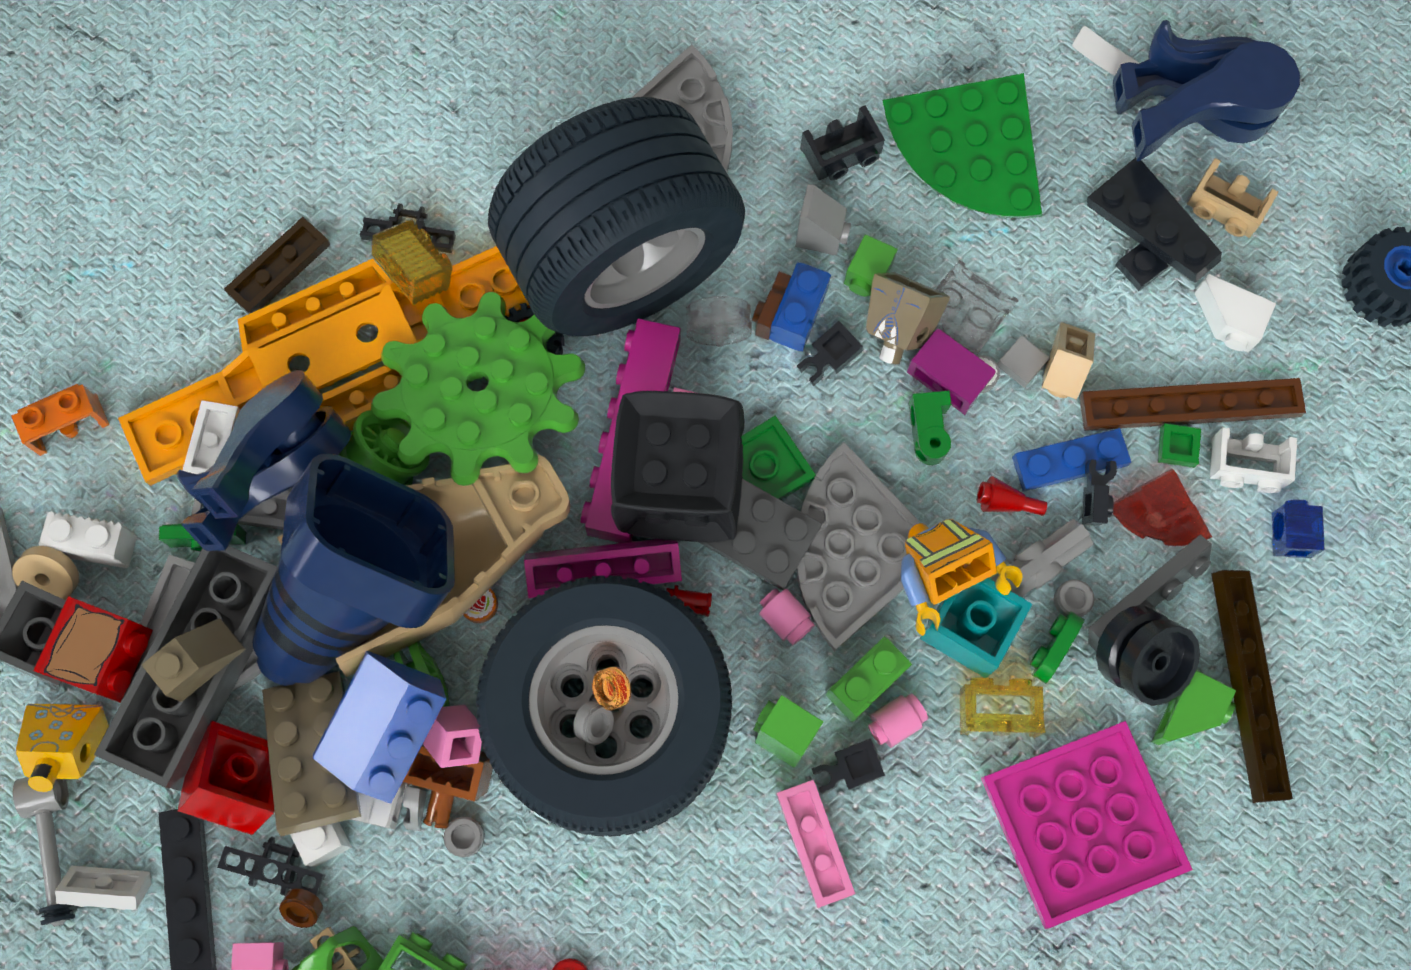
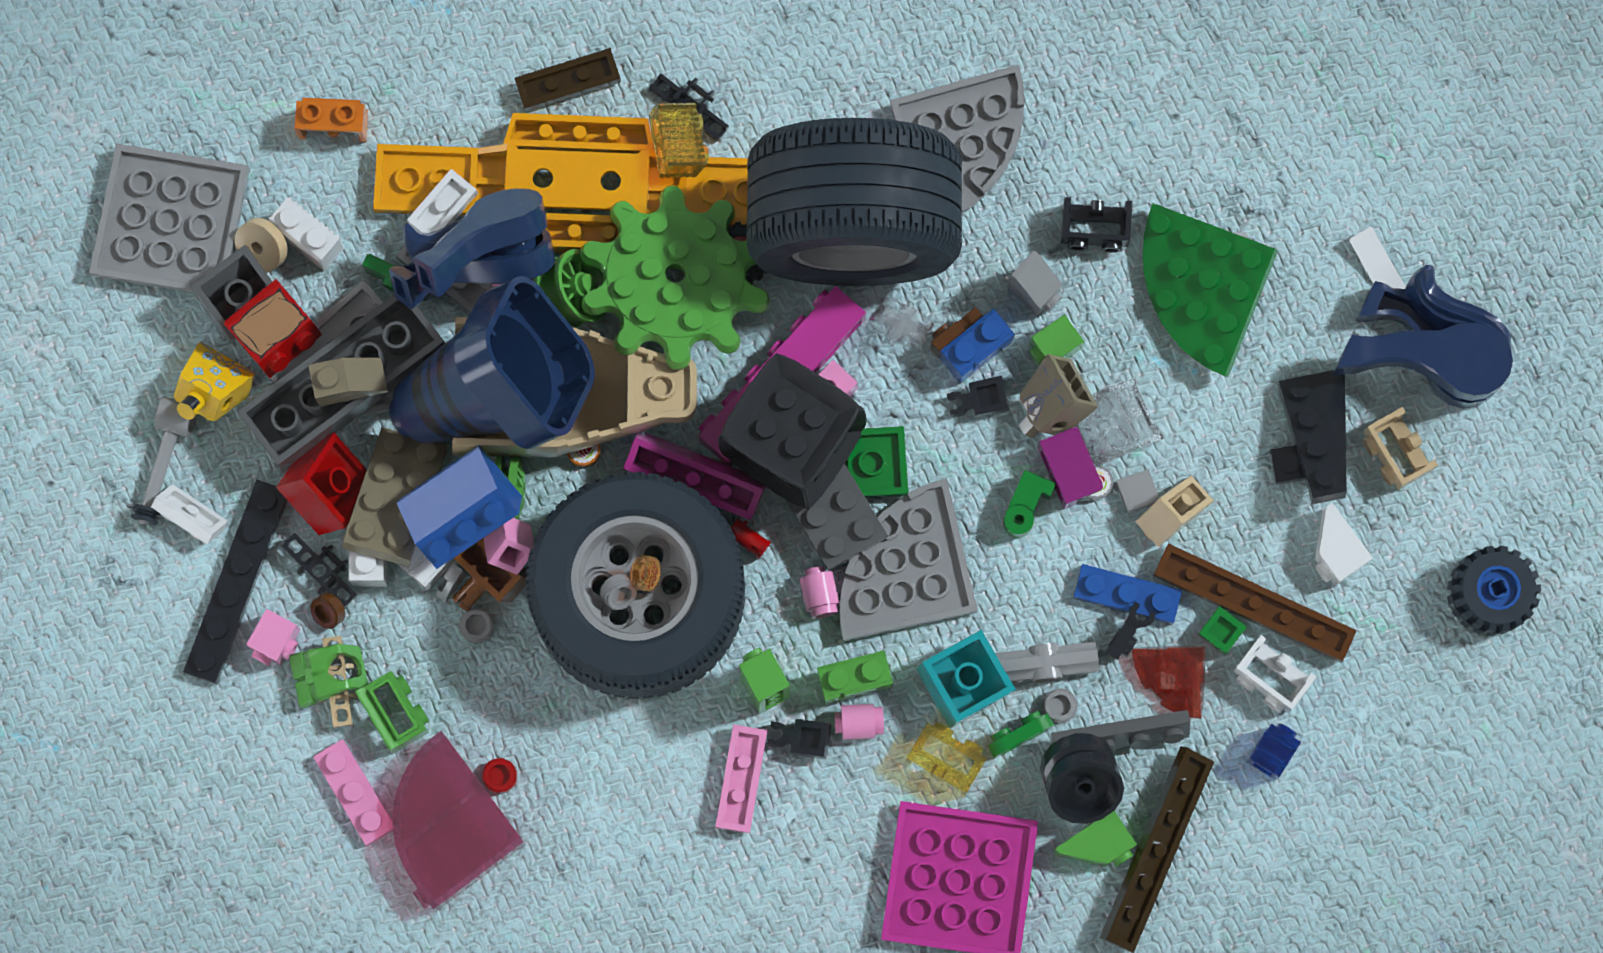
camera: 30 degrees right, 5 degrees up
torso [901,519,1023,636] -> none
red cone [976,476,1047,516] -> none

